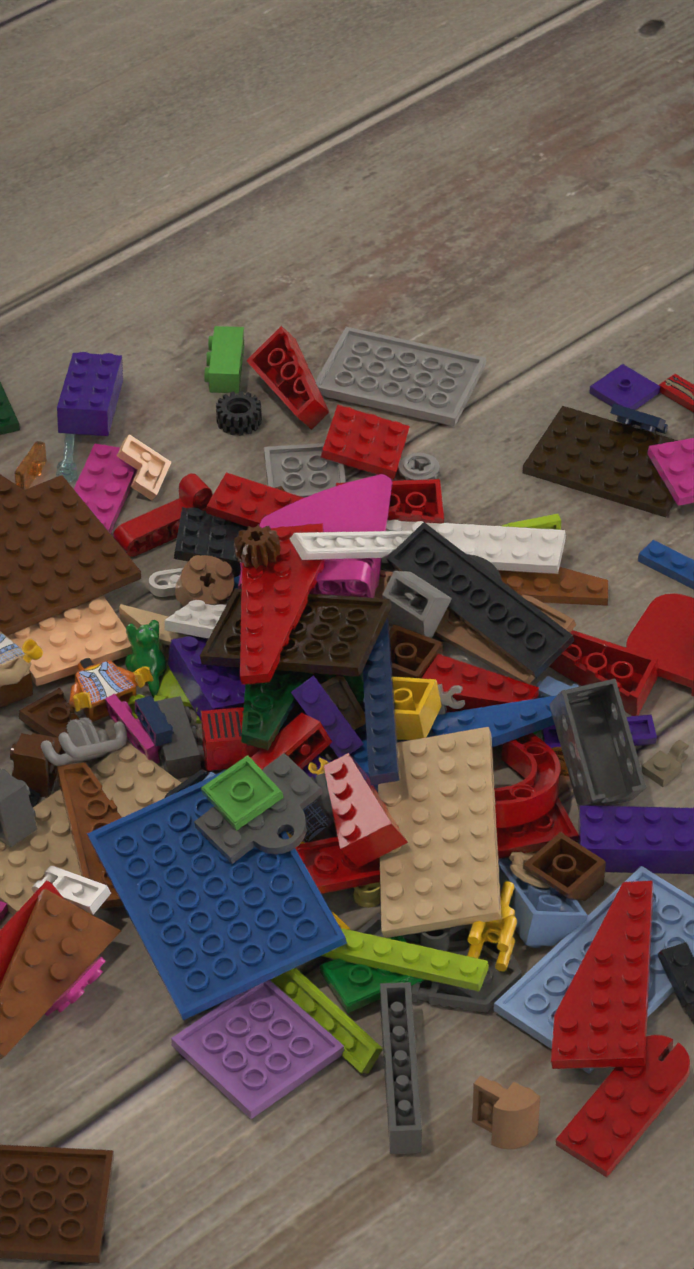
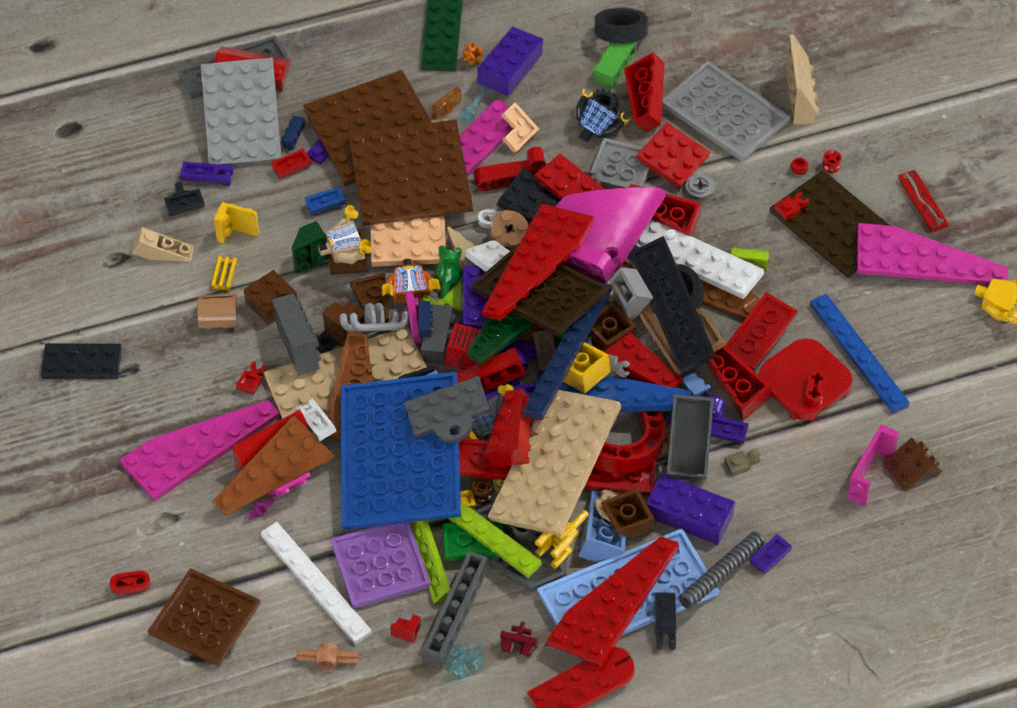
camera: 25 degrees right, 10 degrees up
bright green tile [201,755,284,831] -> none
reddish brown gear [234,524,281,569] -> none
white tile [290,531,413,560] -> none
dark purple plate [291,676,364,758] -> none
medium nougat brick [472,1075,540,1149] -> none
dark purple plate [589,364,660,410] -> none
dark blue plate [610,404,668,434] -> none
none -> magenta piece [244,497,275,520]
none -> white plate [261,522,372,645]
none -> nougat axle [297,643,358,670]
none -> red panel [390,614,421,643]
none -> clear light blue hips [446,643,485,680]
none -> orange gear [461,43,484,65]
none -> reddish brown wheel [472,478,493,505]
none -> dark red hips [500,621,539,657]
none -> black torso [576,88,630,143]
none -> black tyre [595,8,648,43]
none -> red plate [725,292,798,371]
none -> red plate [774,192,809,220]
none -> tan slope [786,34,819,125]
none -> red plate [790,157,809,175]
none -> red wheel [822,150,842,173]

